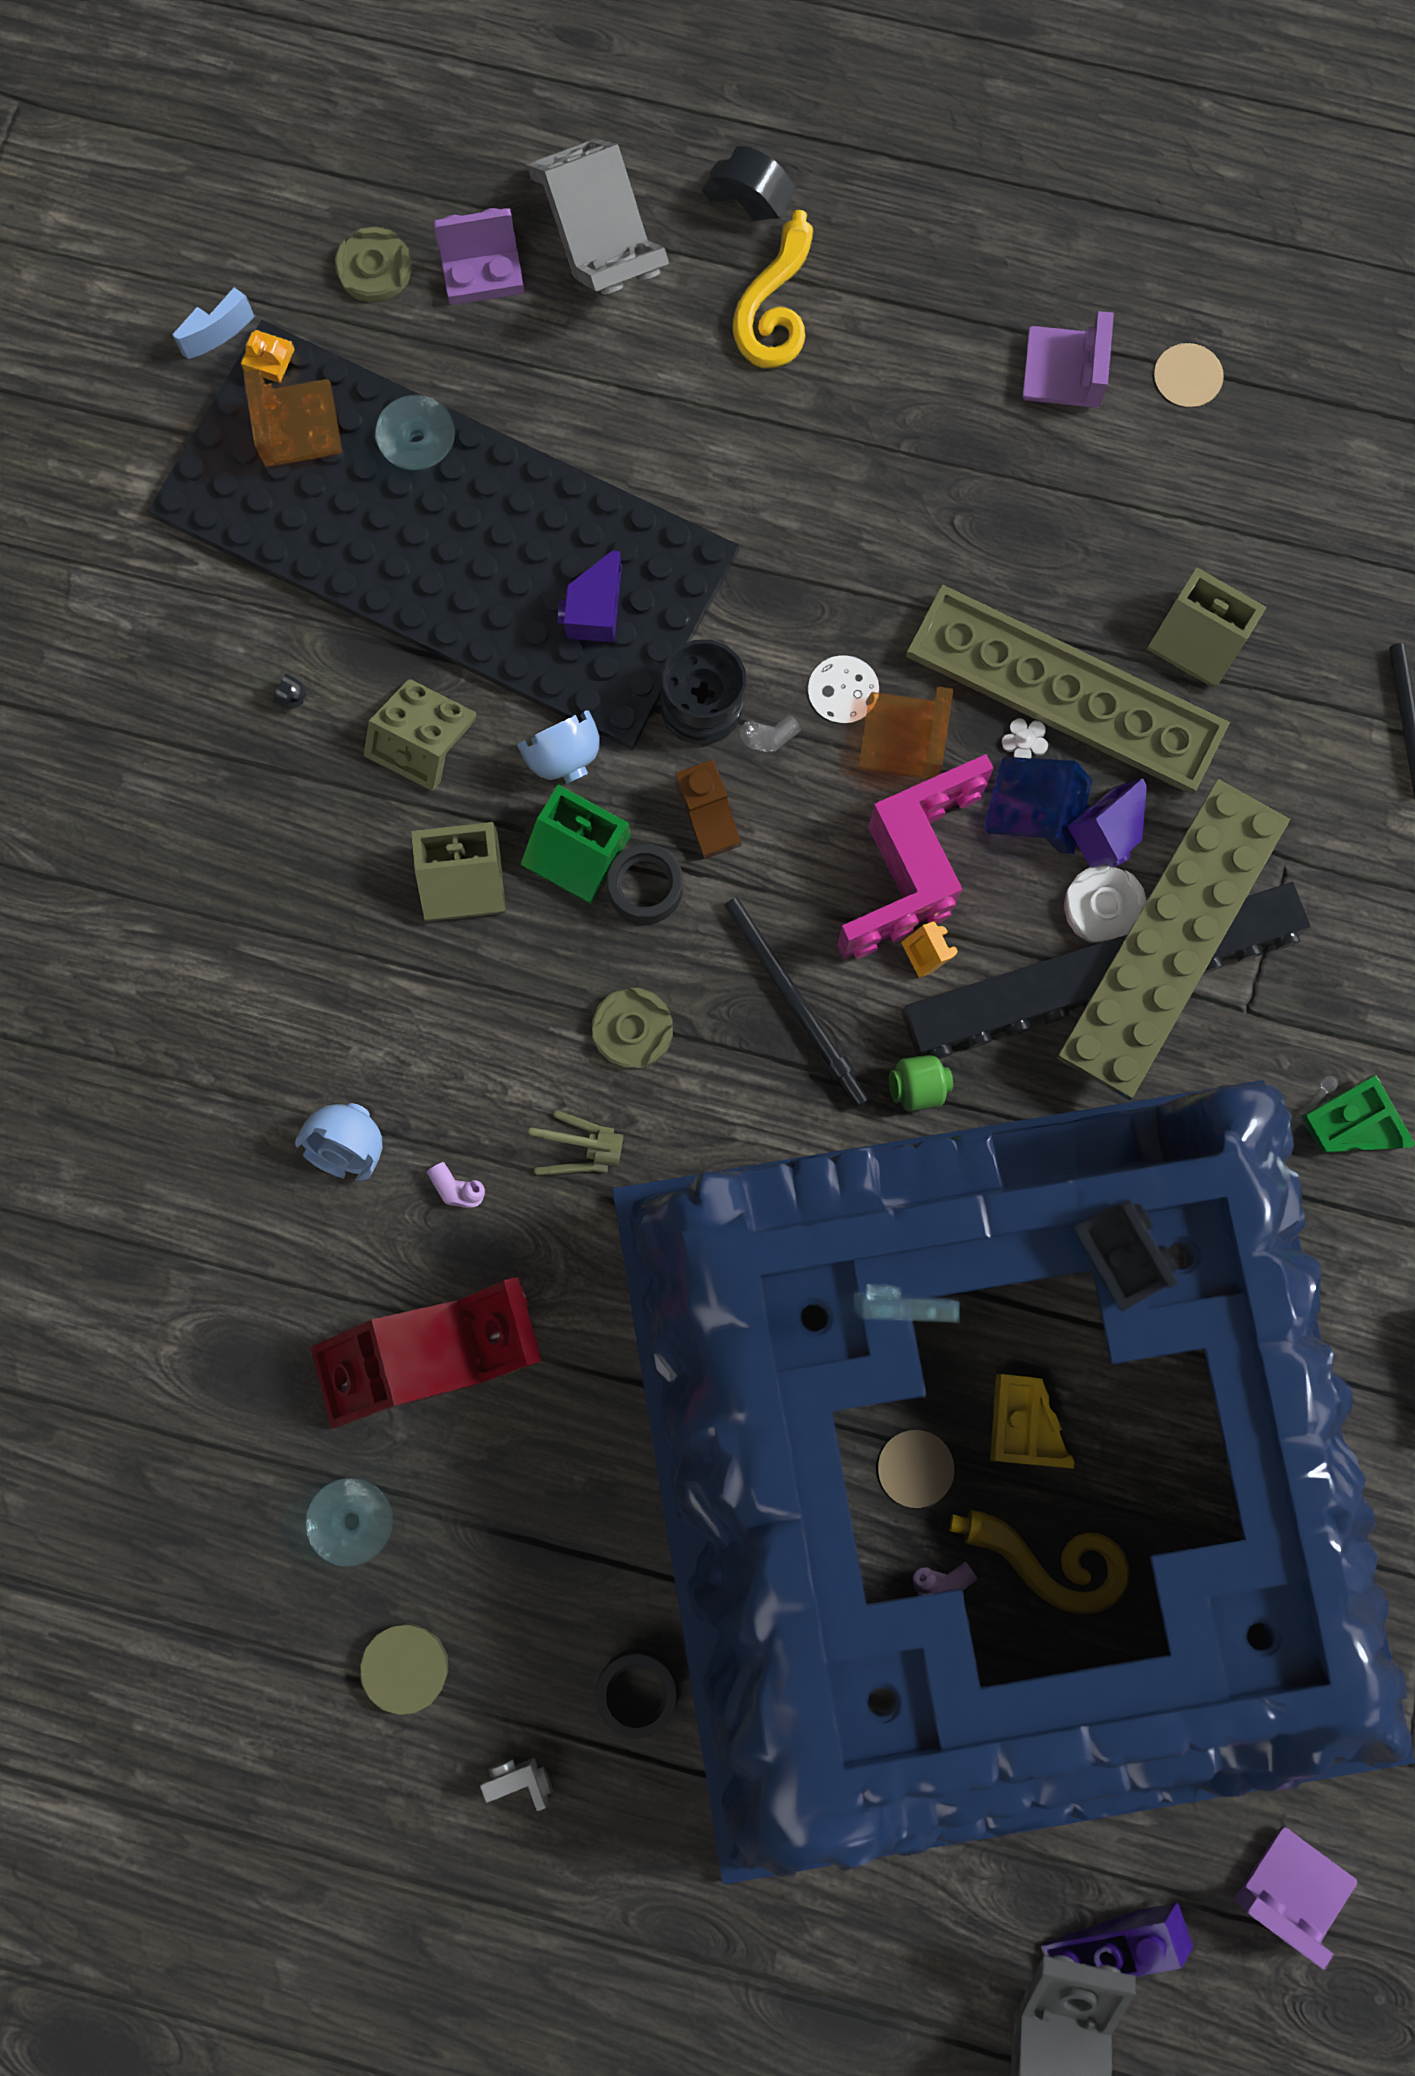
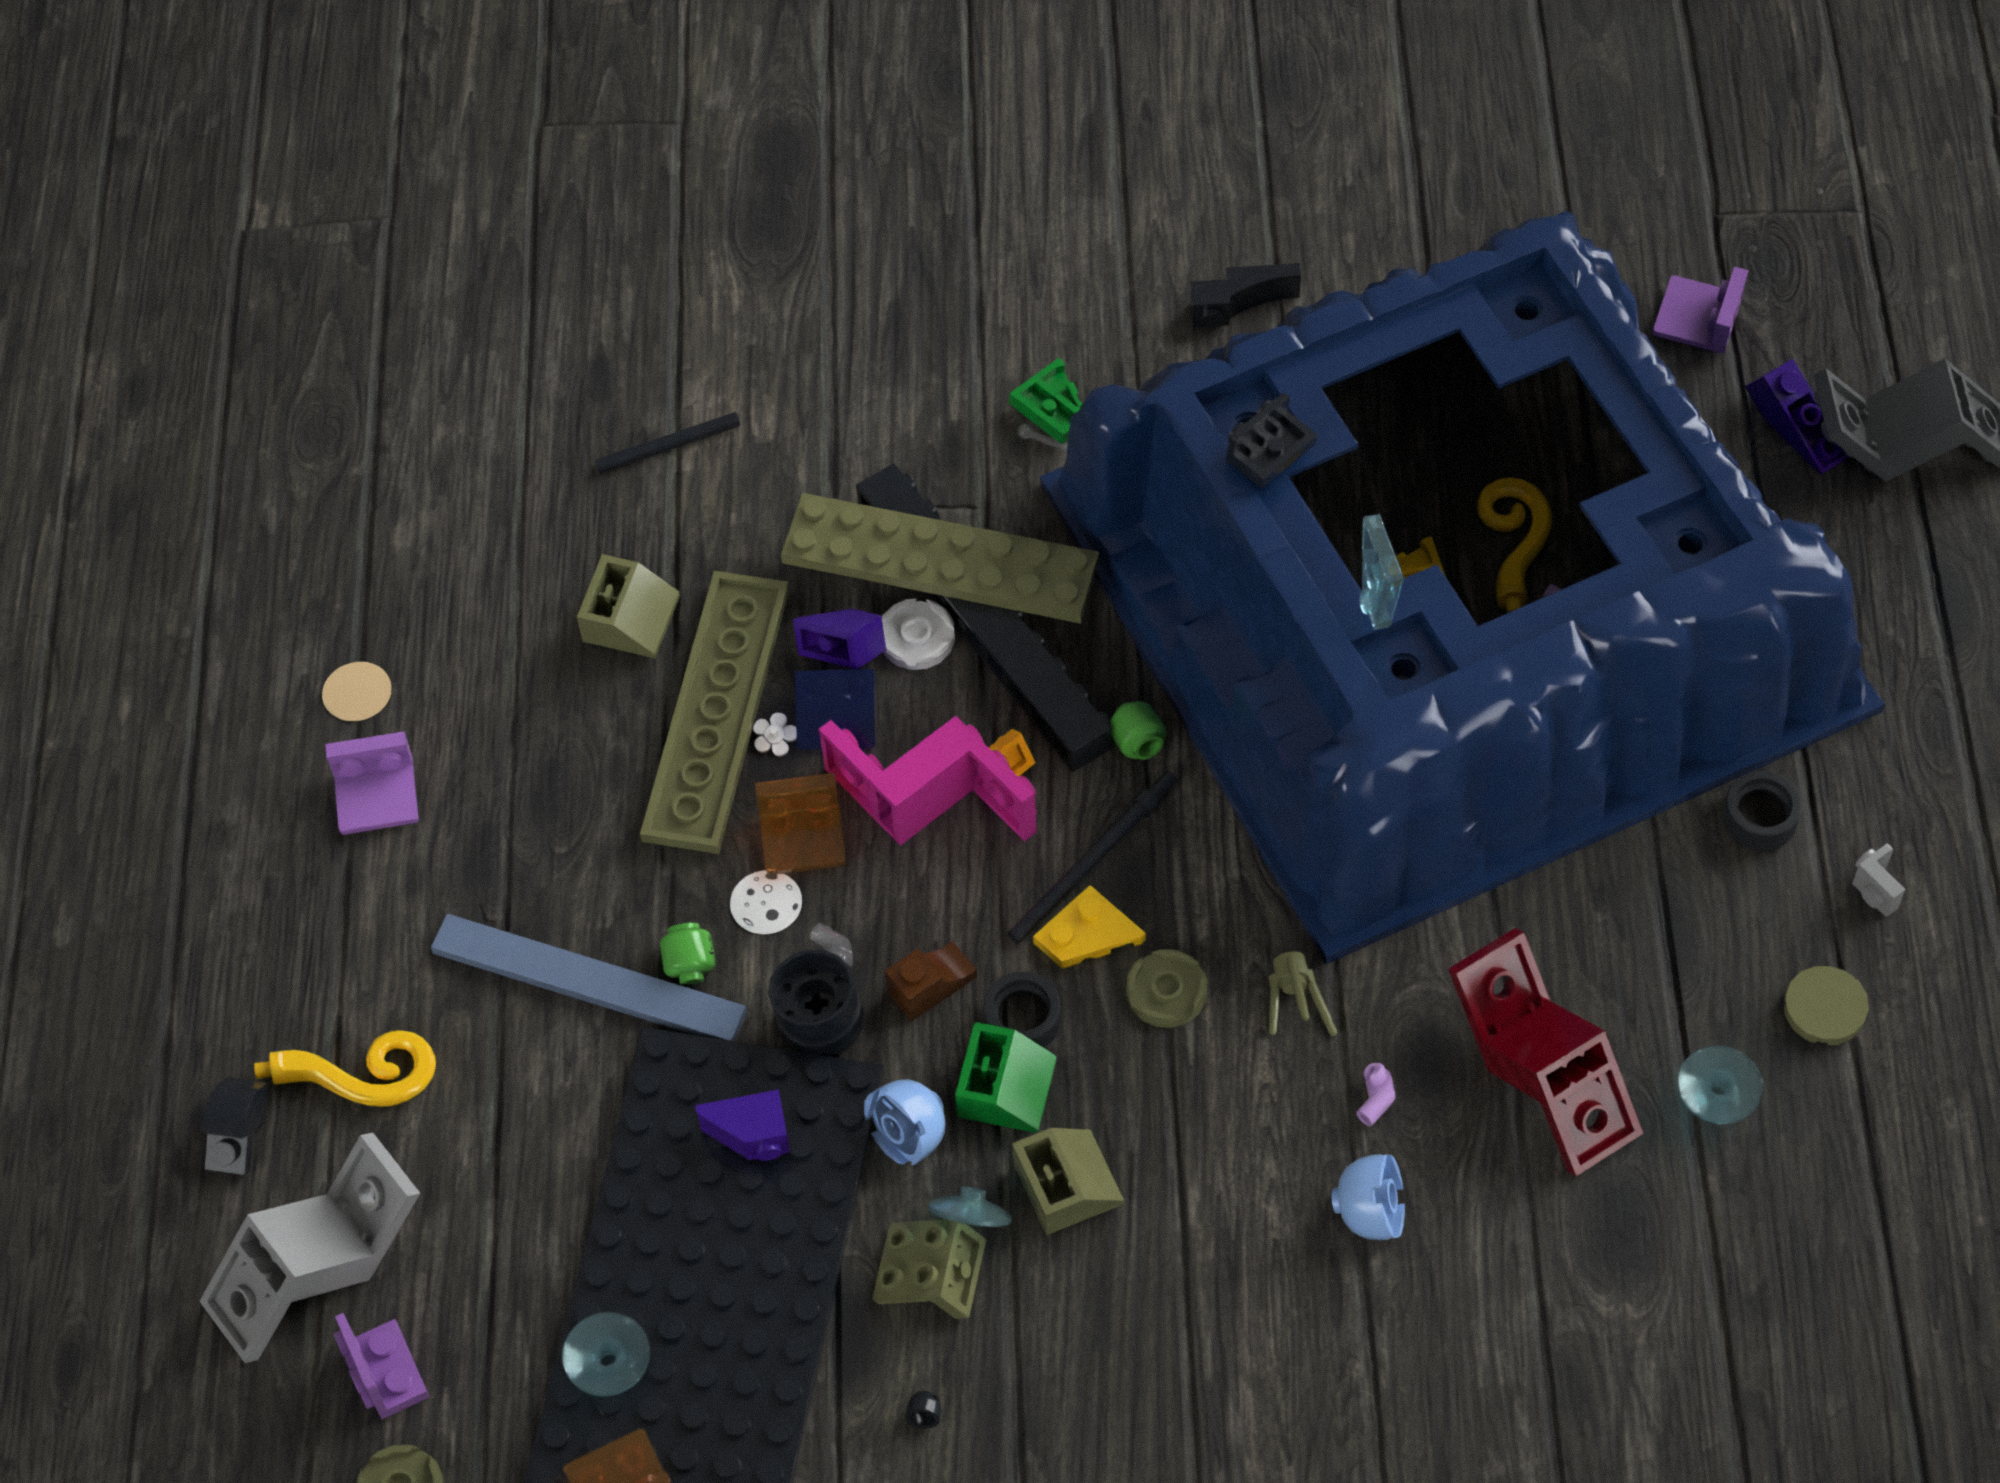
camera: 105 degrees left, 20 degrees down
none -> sand blue tile [431,914,747,1042]
none -> bright green head [659,923,716,985]
none -> clear light blue dish [927,1187,1012,1227]
none -> yellow wing [1033,885,1146,969]

